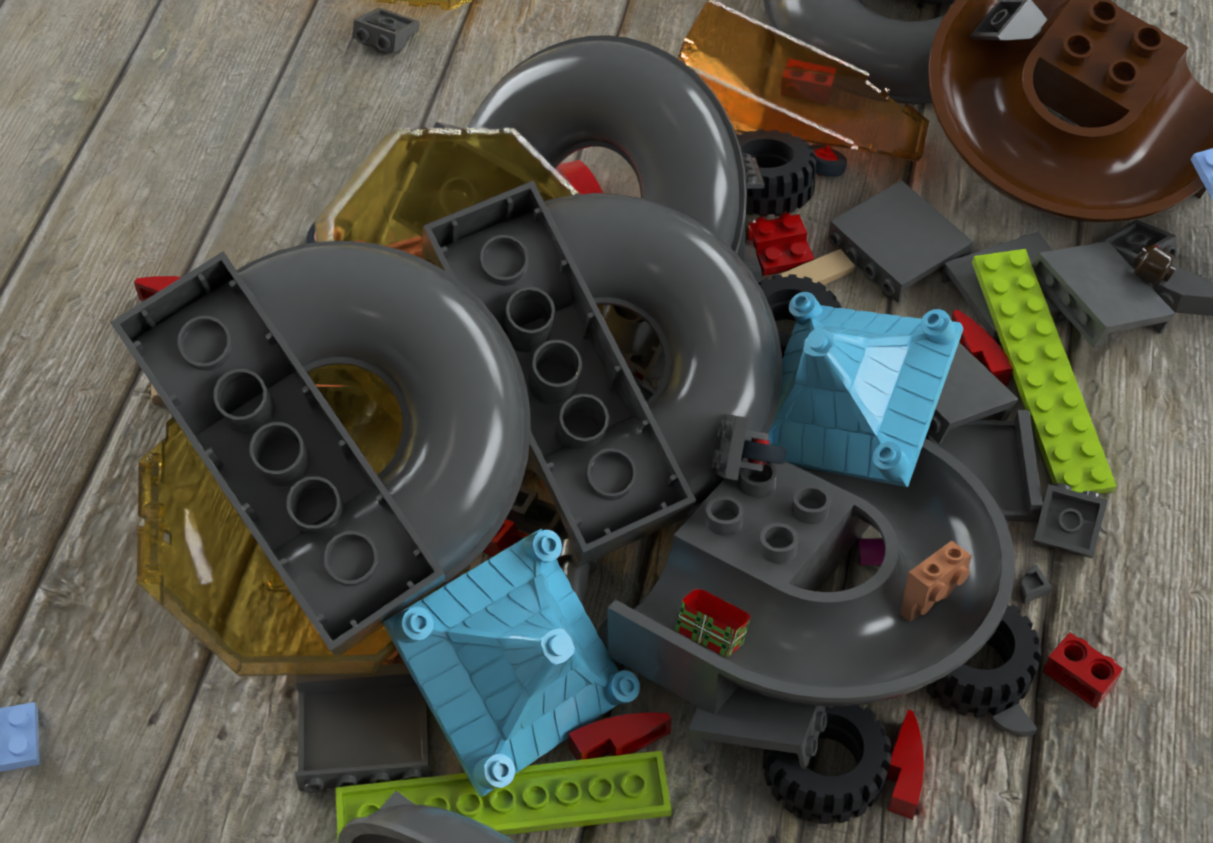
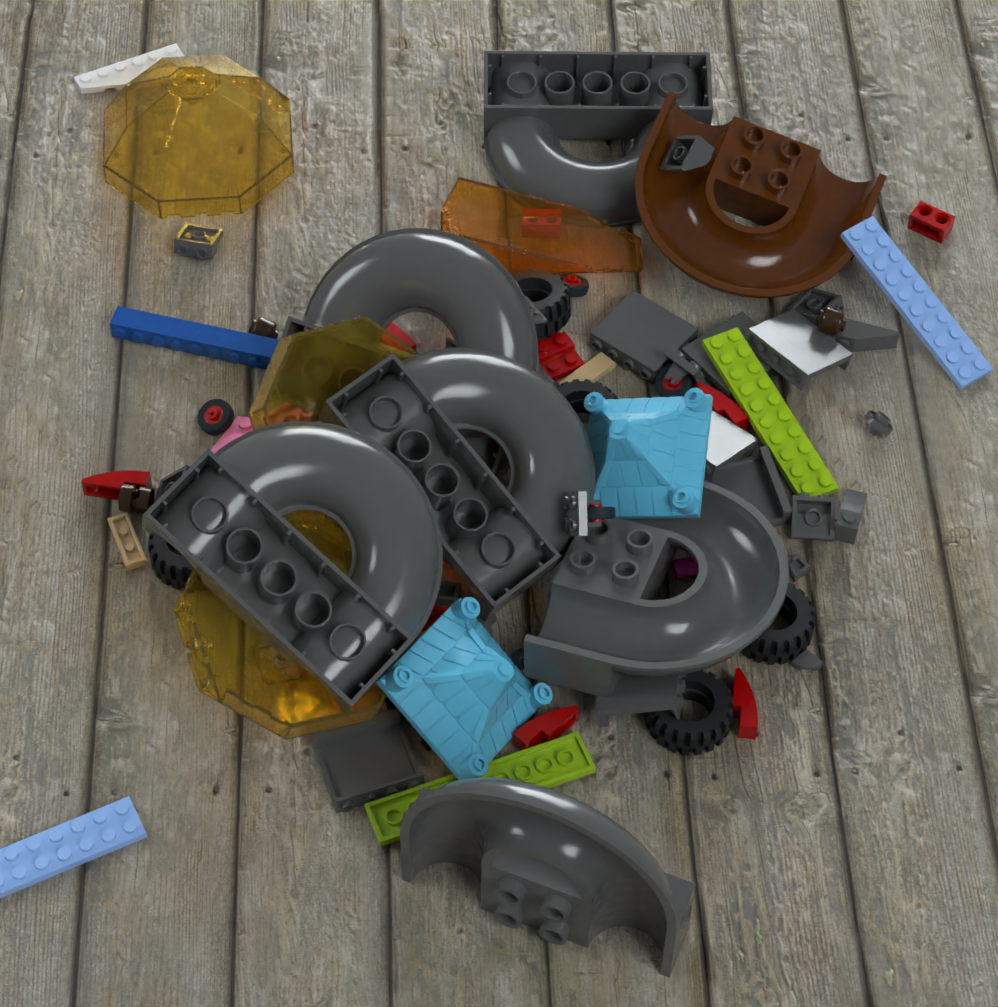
camera: 15 degrees left, 0 degrees up
piece [675,589,751,658] -> none
nougat plate [900,541,971,622] -> none
red brick [1043,632,1123,709] -> none
none -> blue brick [109,306,281,371]
none -> plate [655,347,707,397]
none -> dark grey slope [834,489,867,545]
none -> dark grey plate [864,410,893,436]

